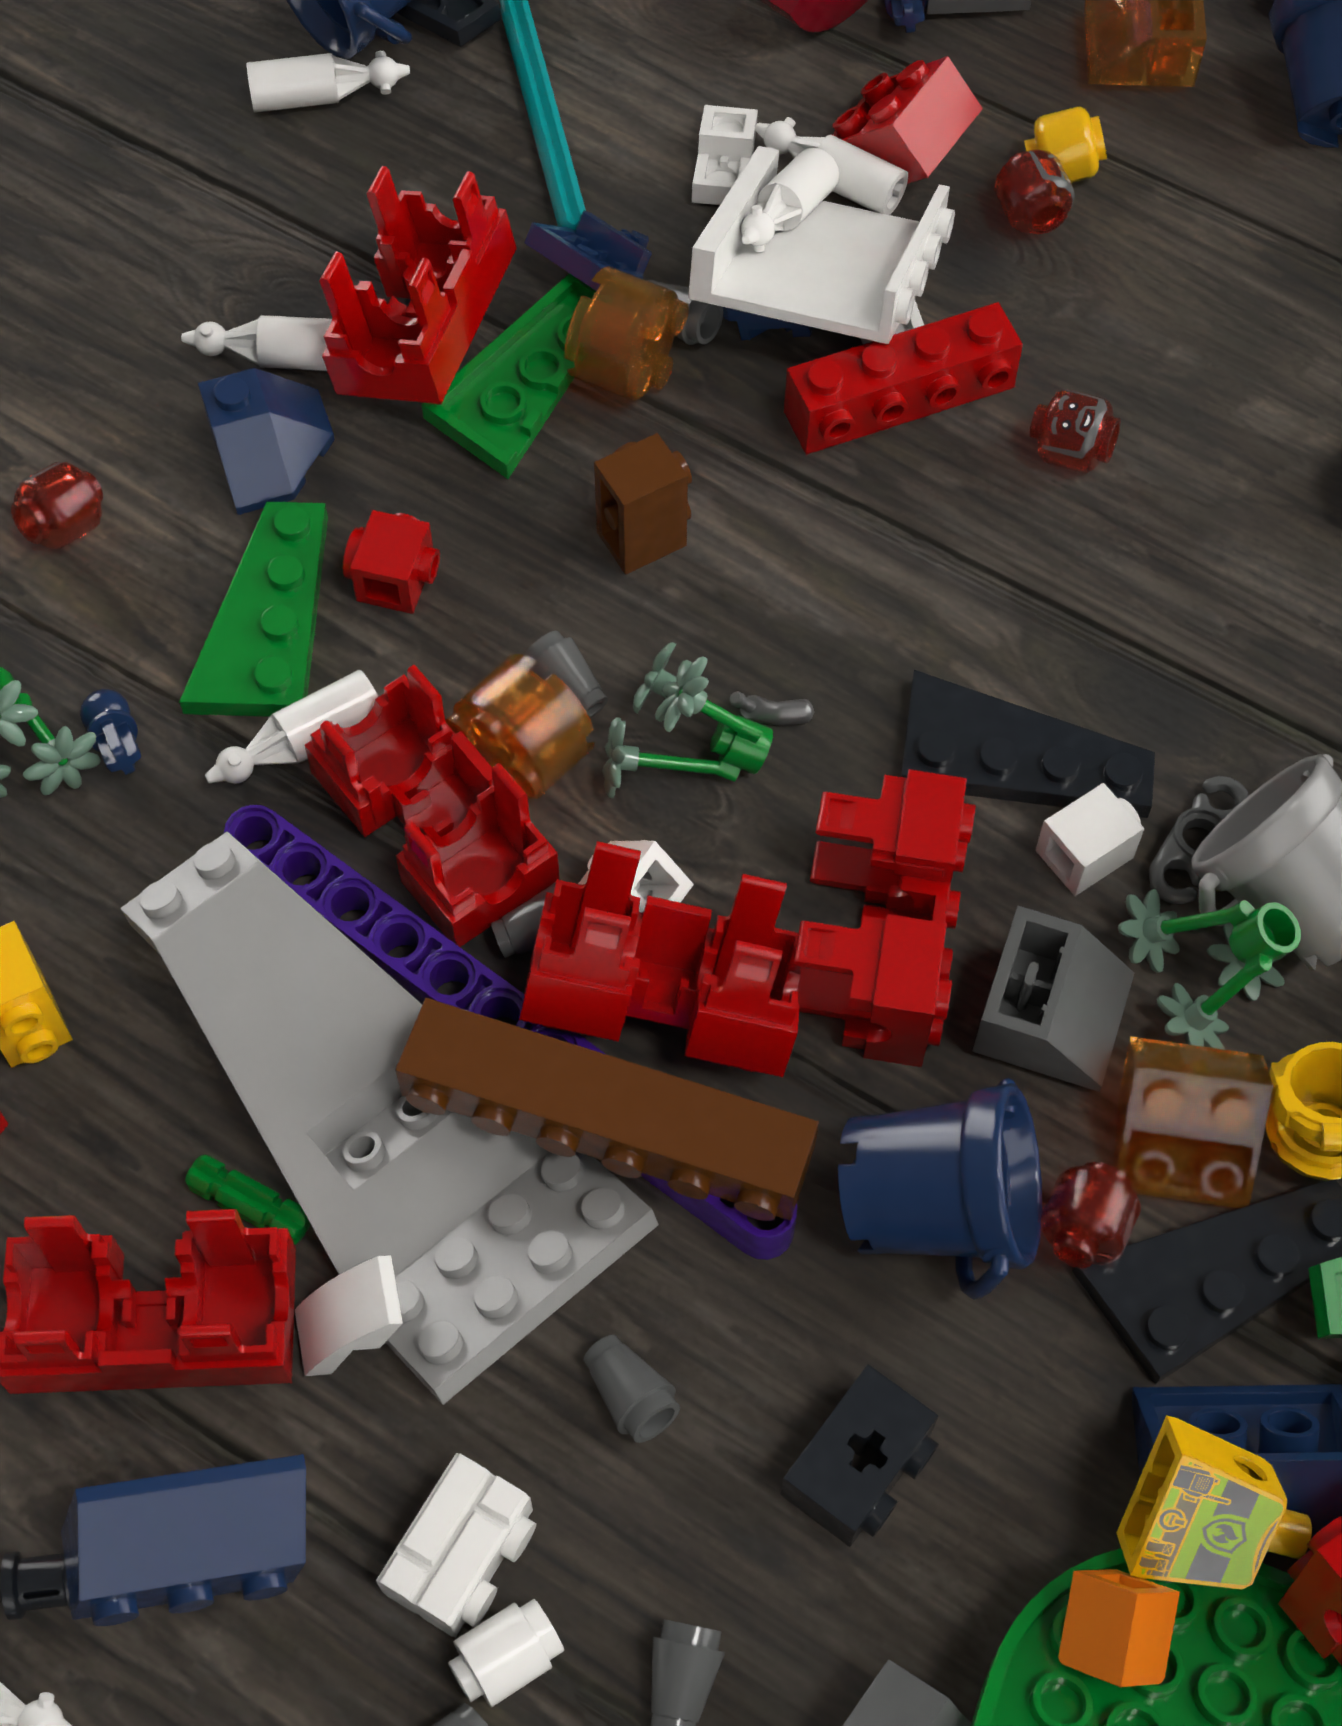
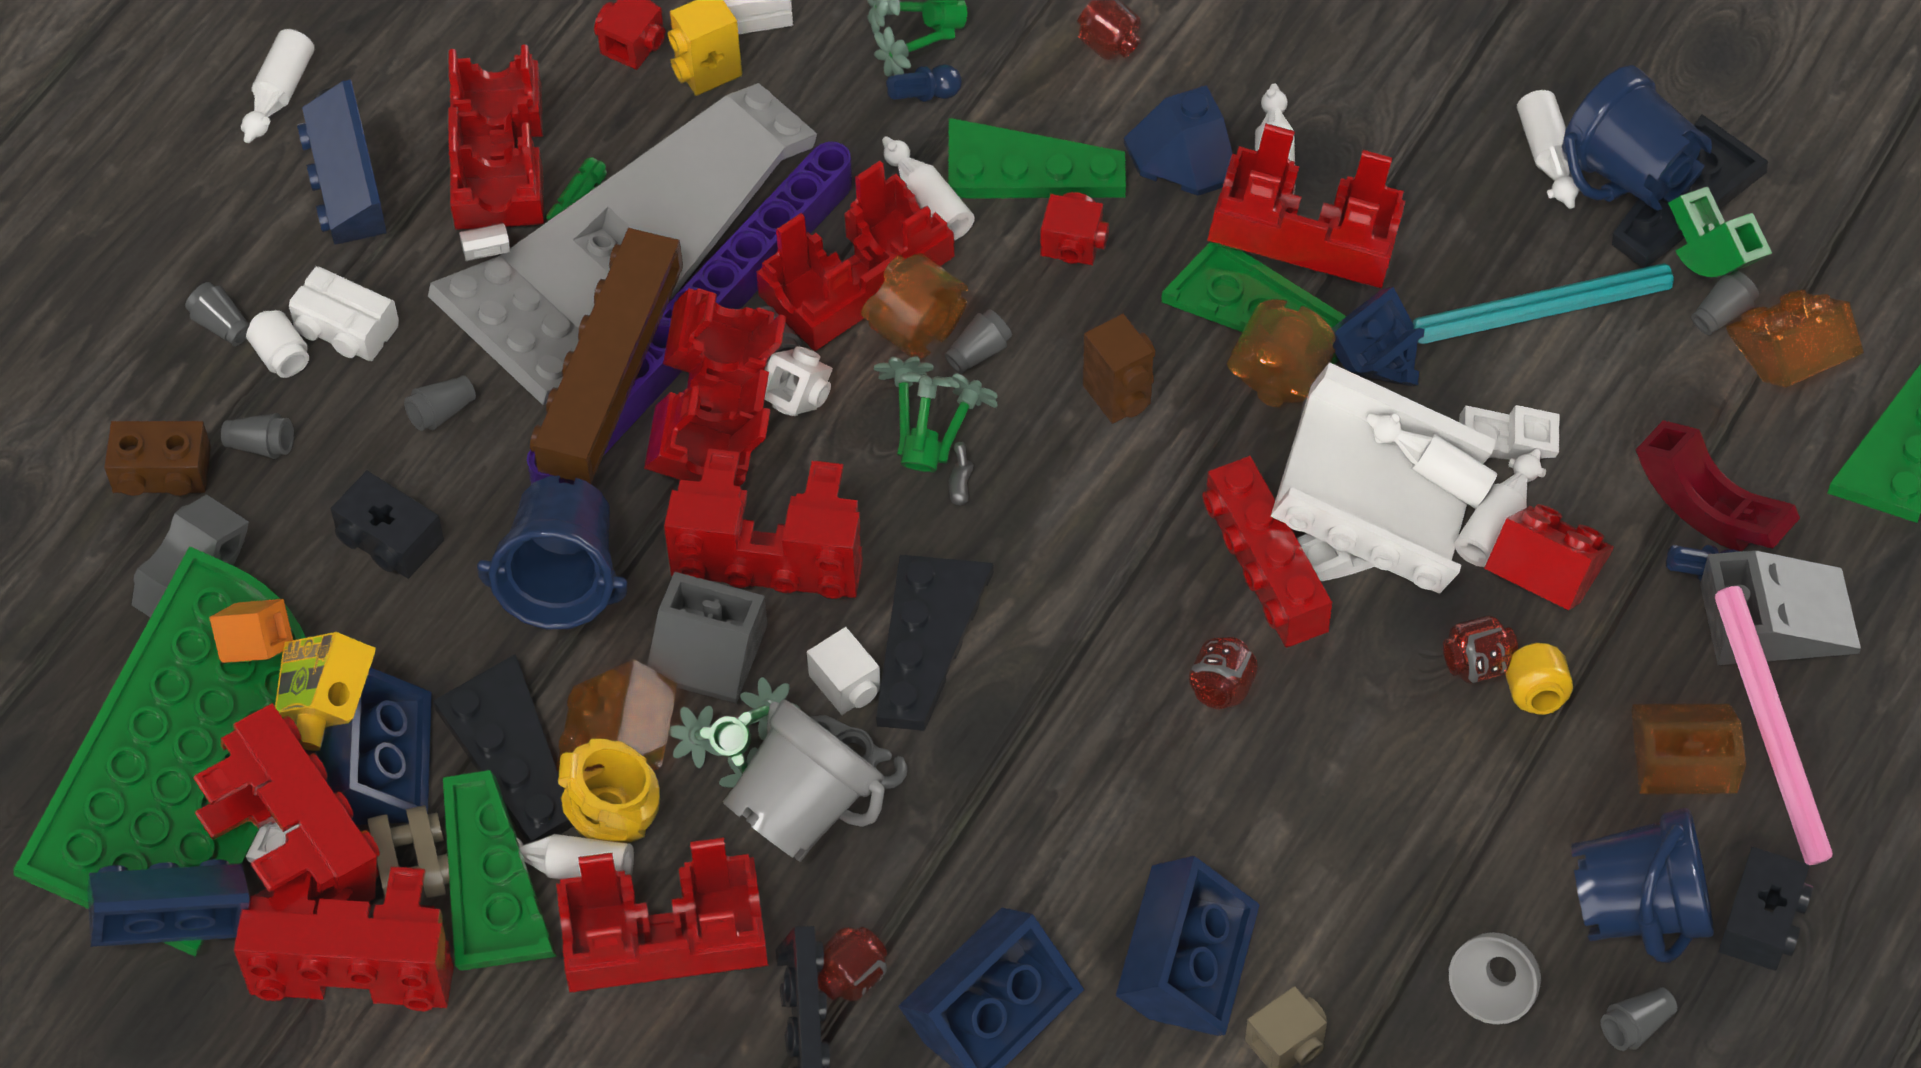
camera: 90 degrees right, 5 degrees down
clear red head [1040,1162,1141,1268] -> none

